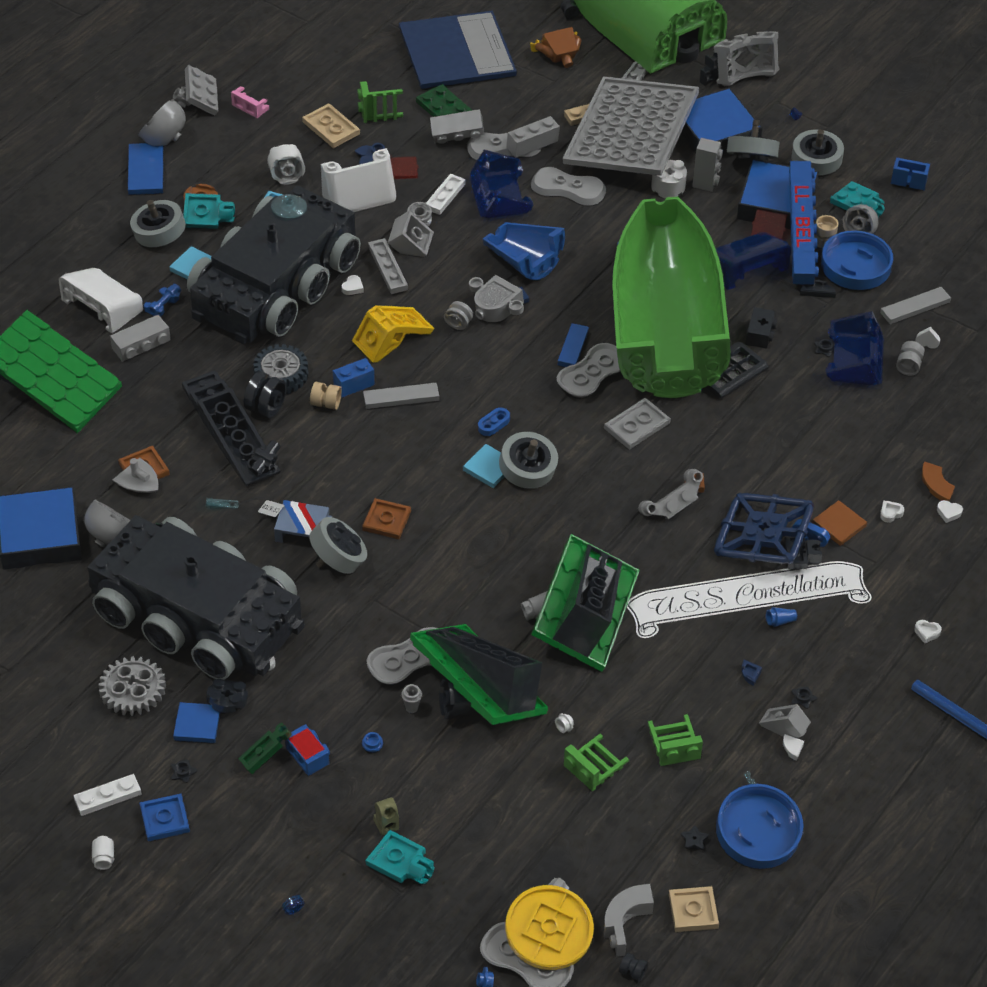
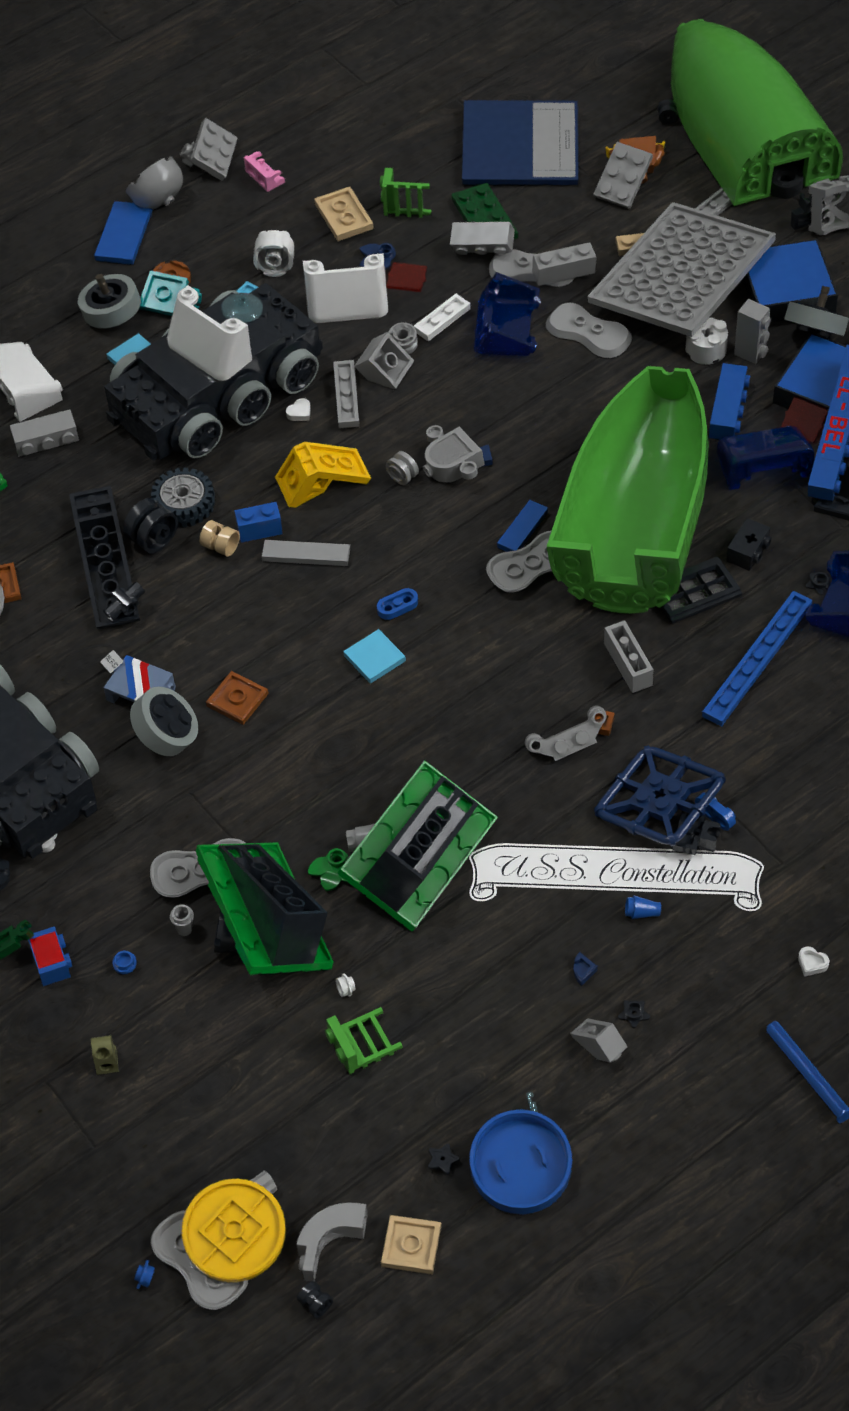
camera: 20 degrees right, 5 degrees up
blue piece [144,284,181,317] -> none
clear light blue piece [206,496,239,509] -> none
teal plate [365,830,435,884] -> none
blue cone [483,222,565,280] -> none
wheel [499,432,558,488] -> none
light grey tile [604,398,671,450] -> none
bright green plate [648,714,703,766] -> none
white tile [783,734,804,761] -> none
dark orange tile [812,500,867,546] -> none
white tile [880,500,904,523] -> none
none -> white windscreen [167,285,252,381]
none -> green plate [308,848,349,891]
none -> light grey plate [593,142,653,209]
none -> light grey brick [604,620,653,693]
none -> blue plate [702,591,813,727]
none -> blue brick [709,363,750,441]

